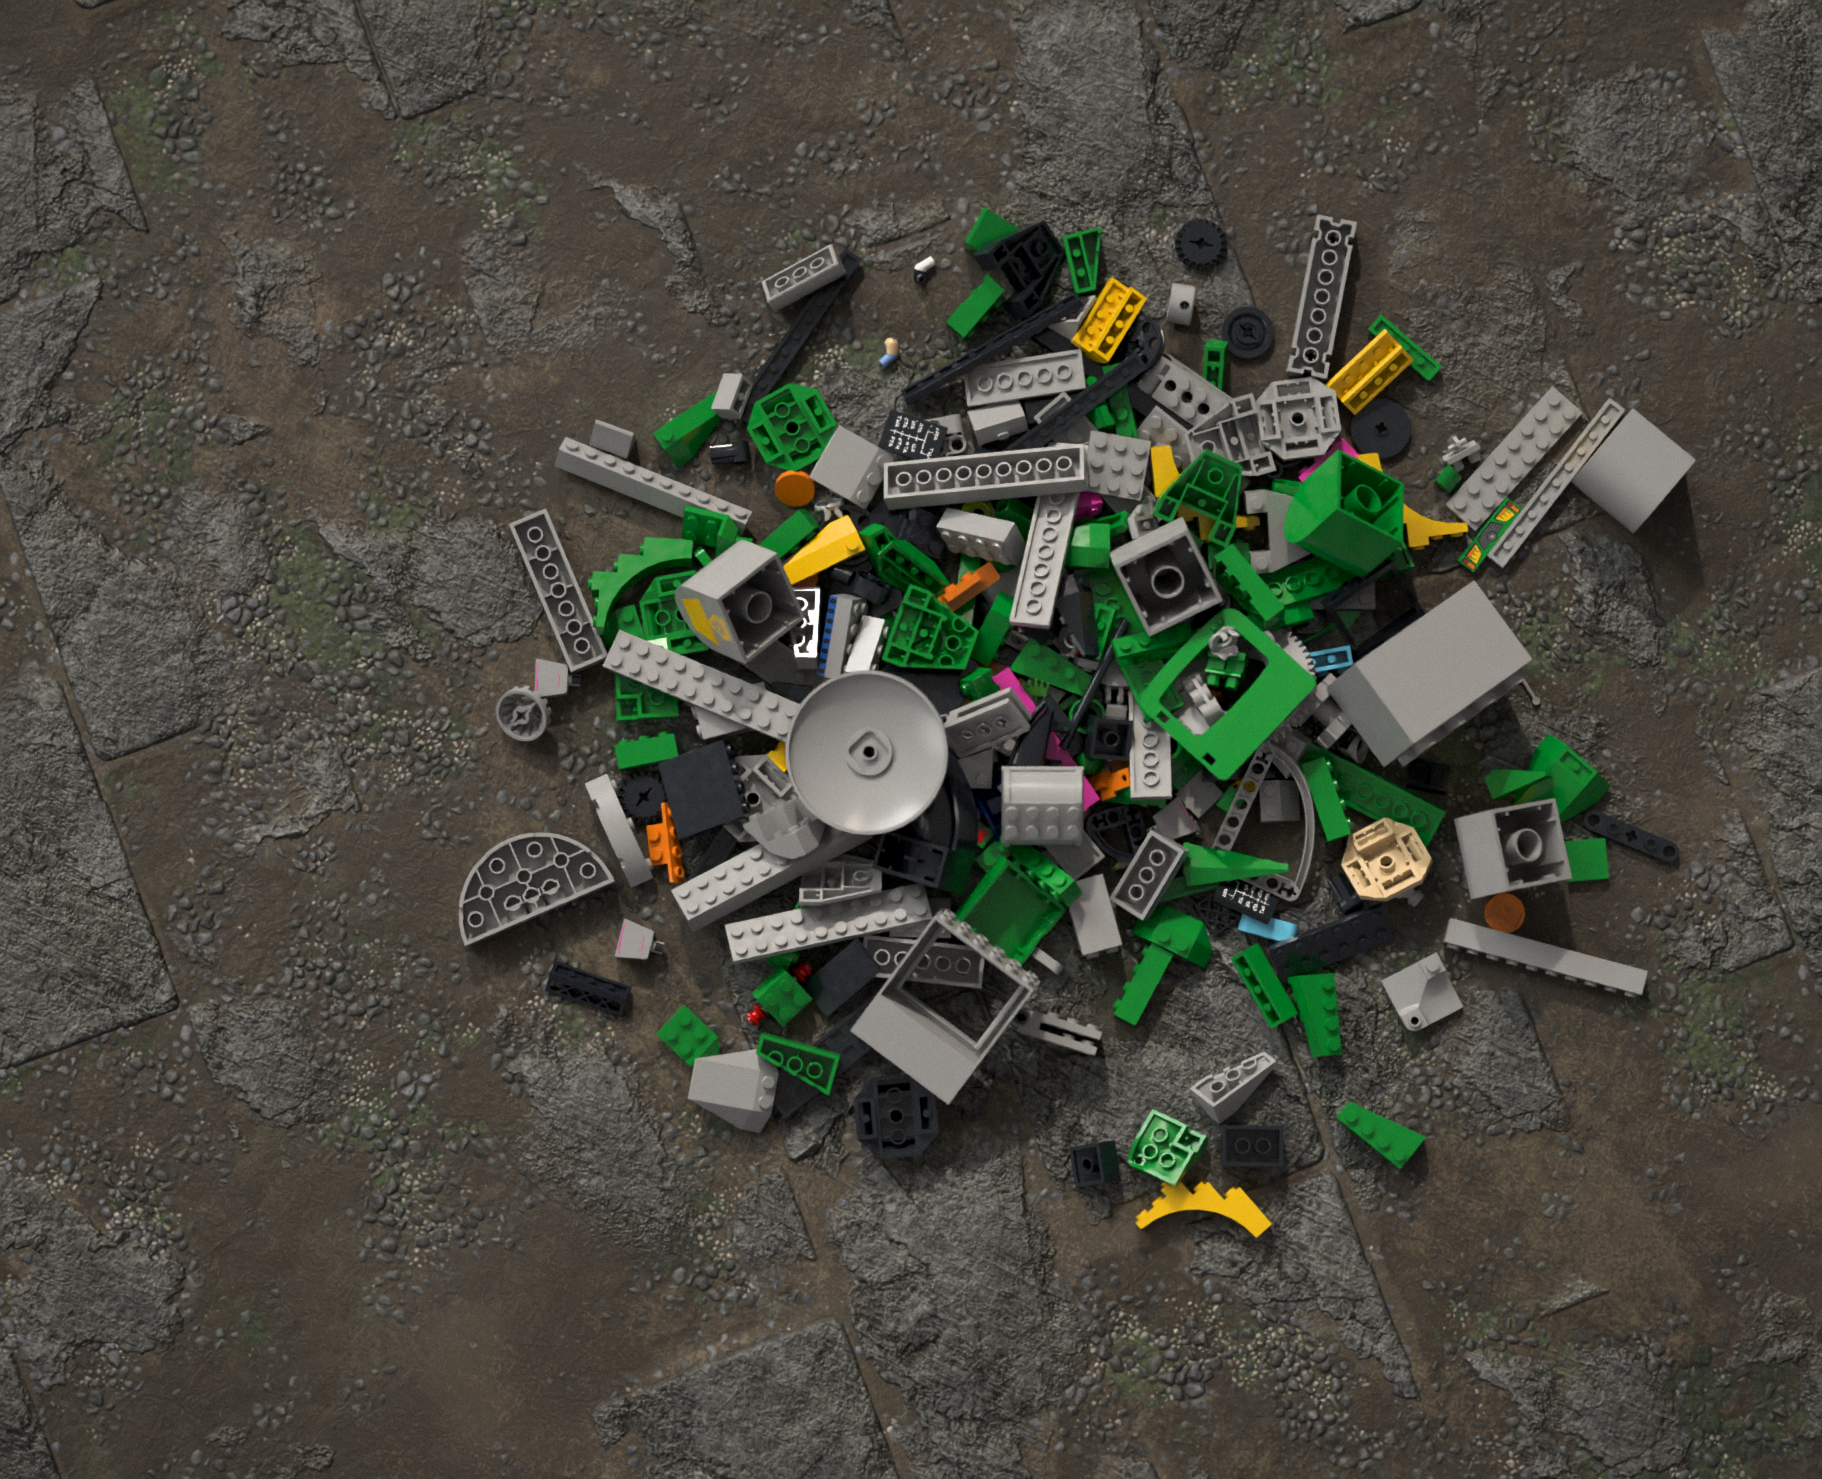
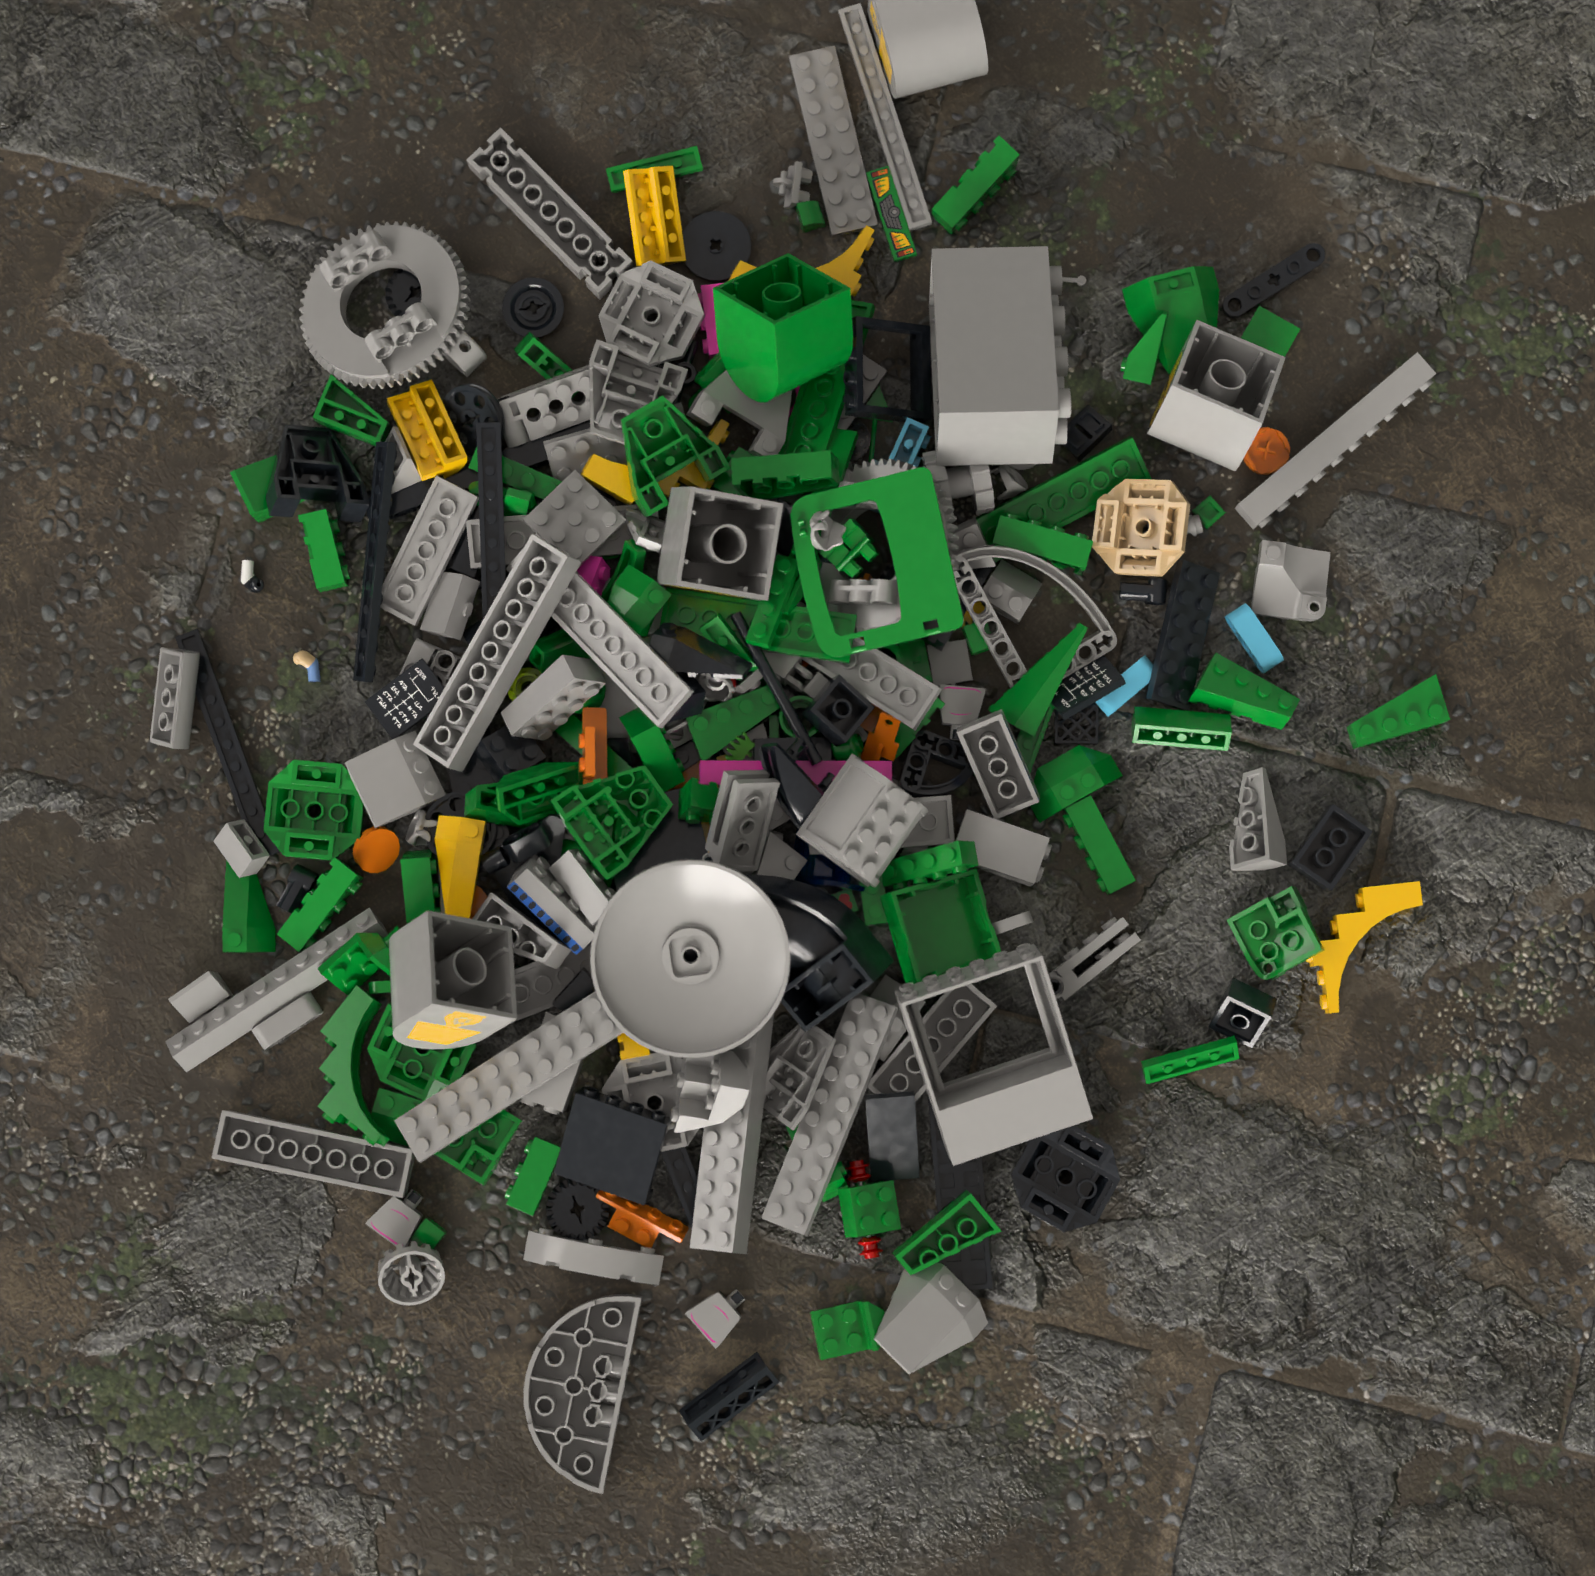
camera: 60 degrees left, 0 degrees up
none -> light grey beam [251,992,323,1051]
none -> green wedge [277,857,364,953]
none -> light grey piece [299,222,471,389]
none -> green brick [411,1217,448,1250]
none -> green wedge [931,135,1020,234]
none -> green plate [1141,1036,1239,1084]
none -> green tile [1192,495,1226,529]
none -> medium azure beam [1225,603,1284,674]

